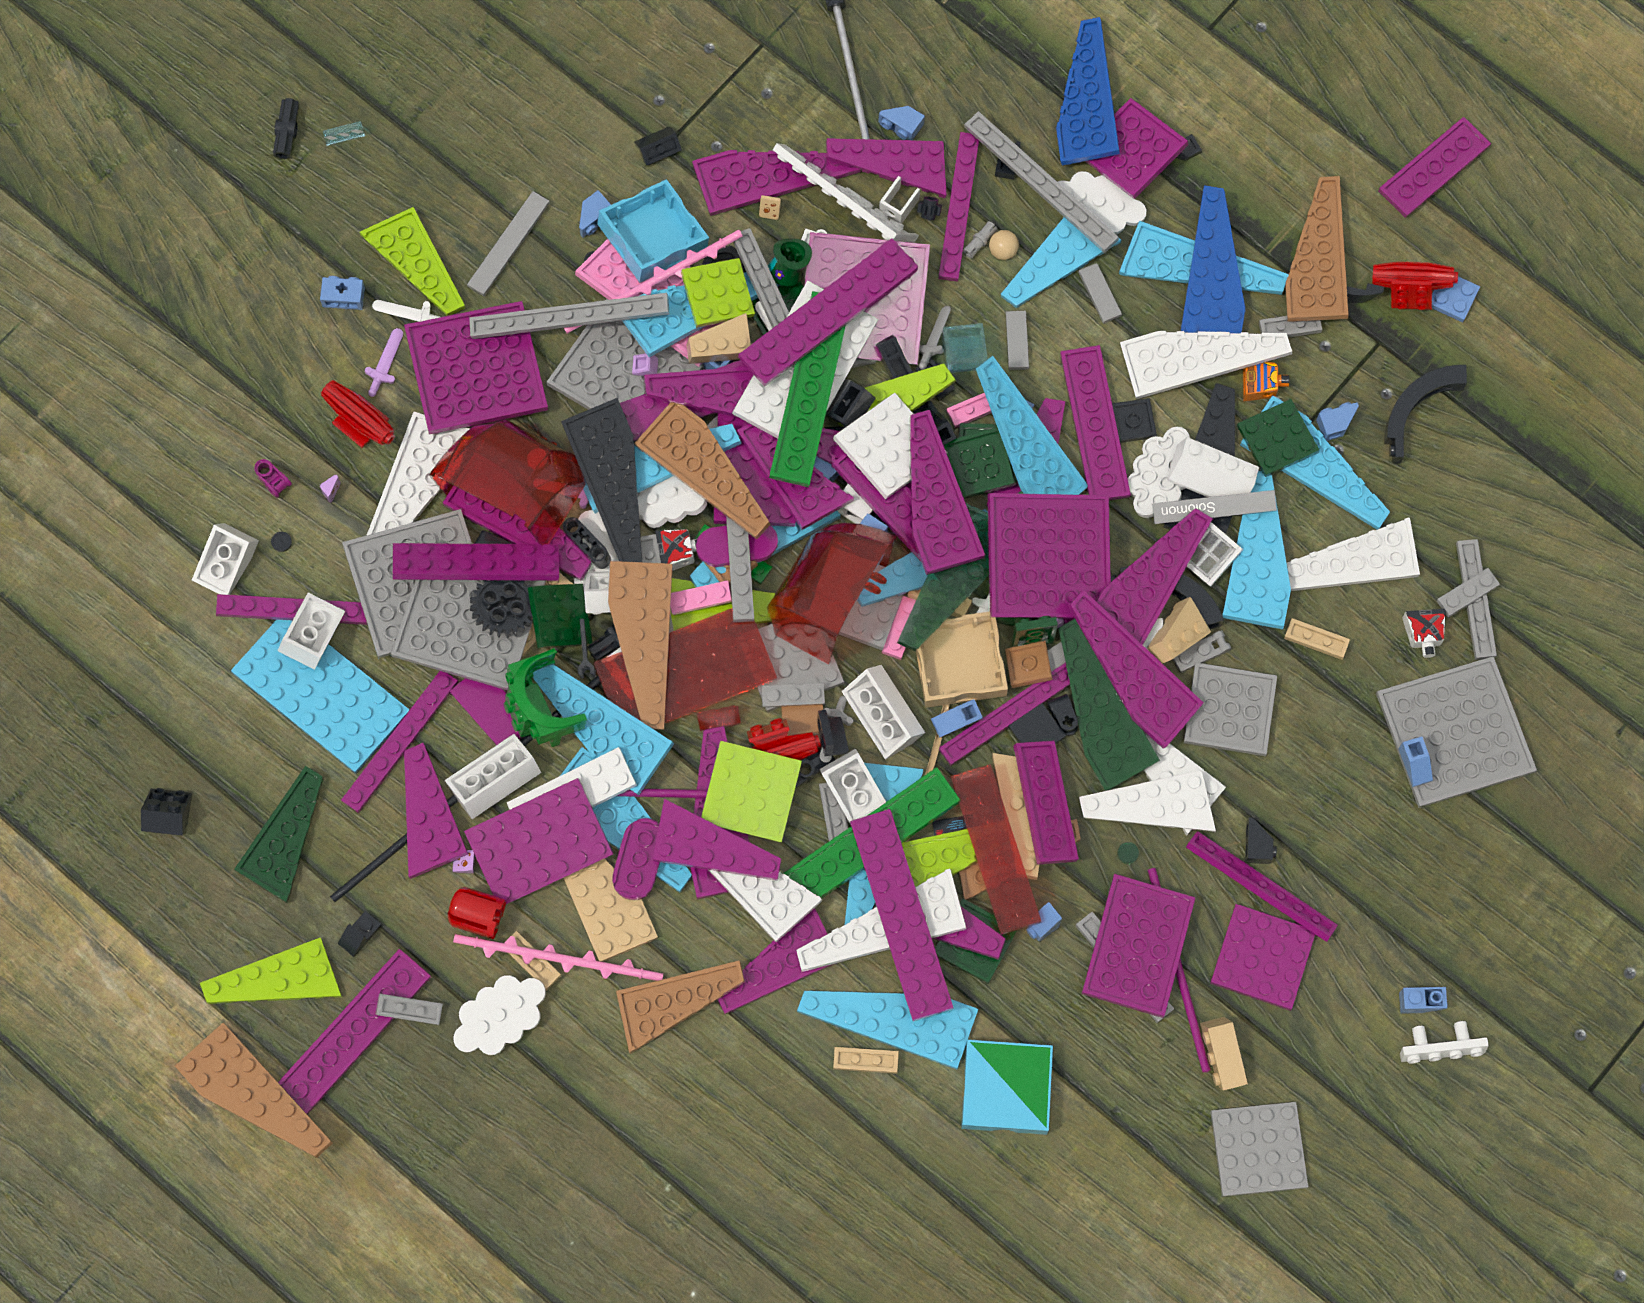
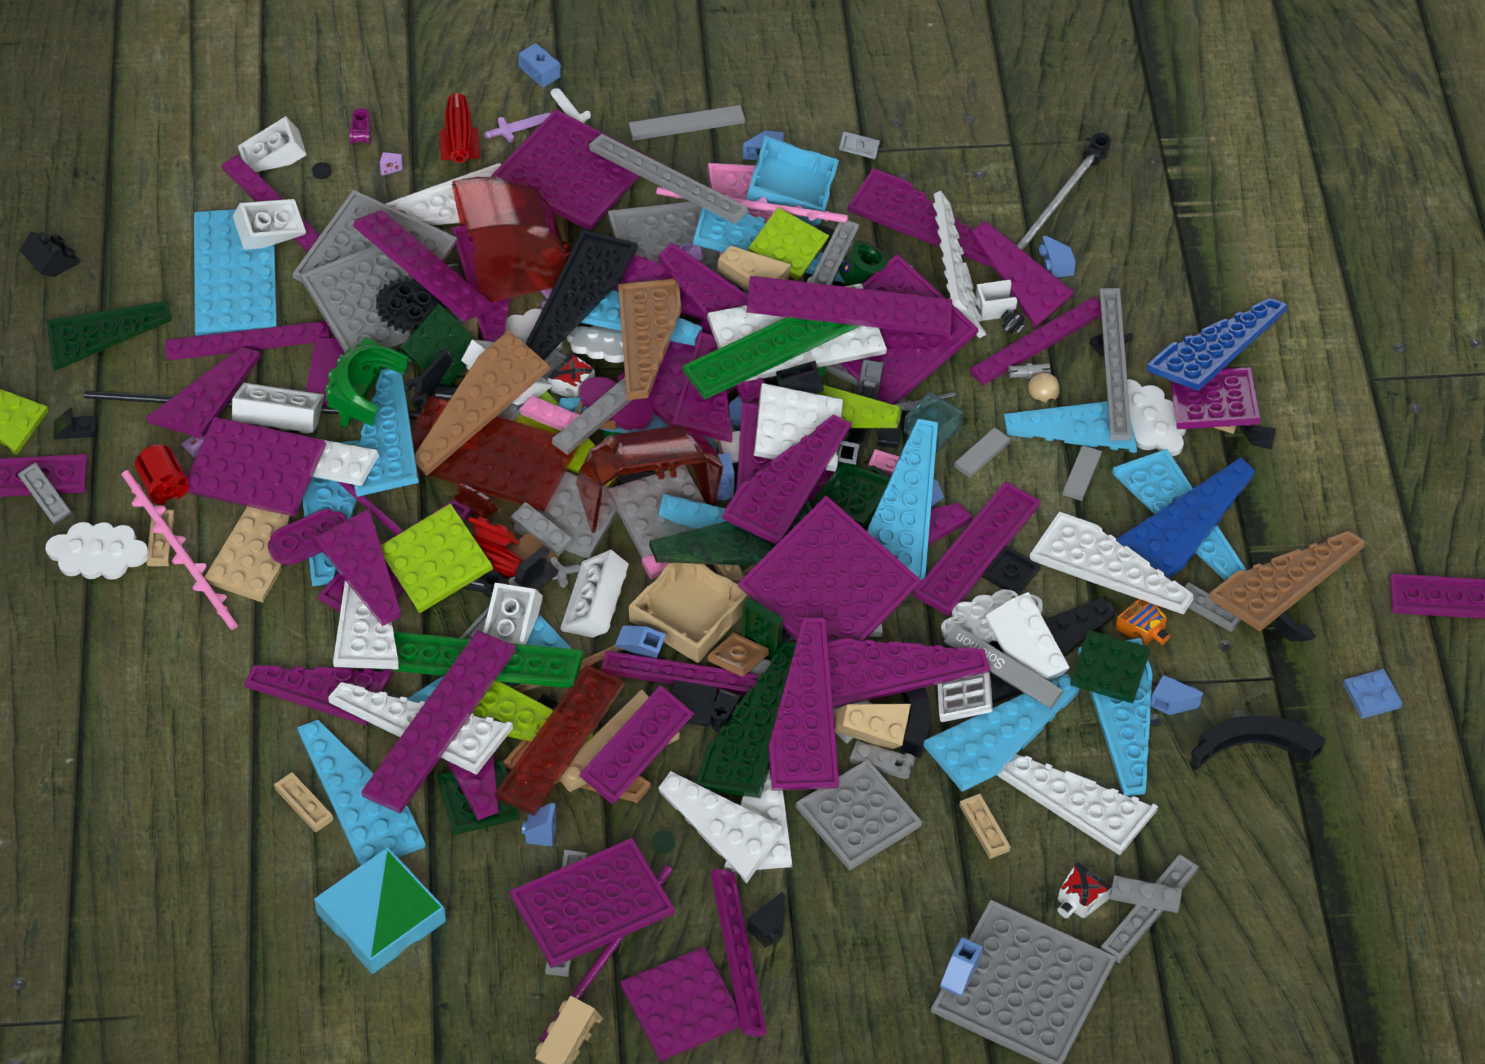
camera: 45 degrees right, 20 degrees down
lime wing [359,207,465,316] -> none
black beam [563,517,611,569] -> none
medium nougat wing [616,961,745,1054] -> none
tan slope [759,195,781,220] -> none
red plate [1372,261,1458,310] -> none

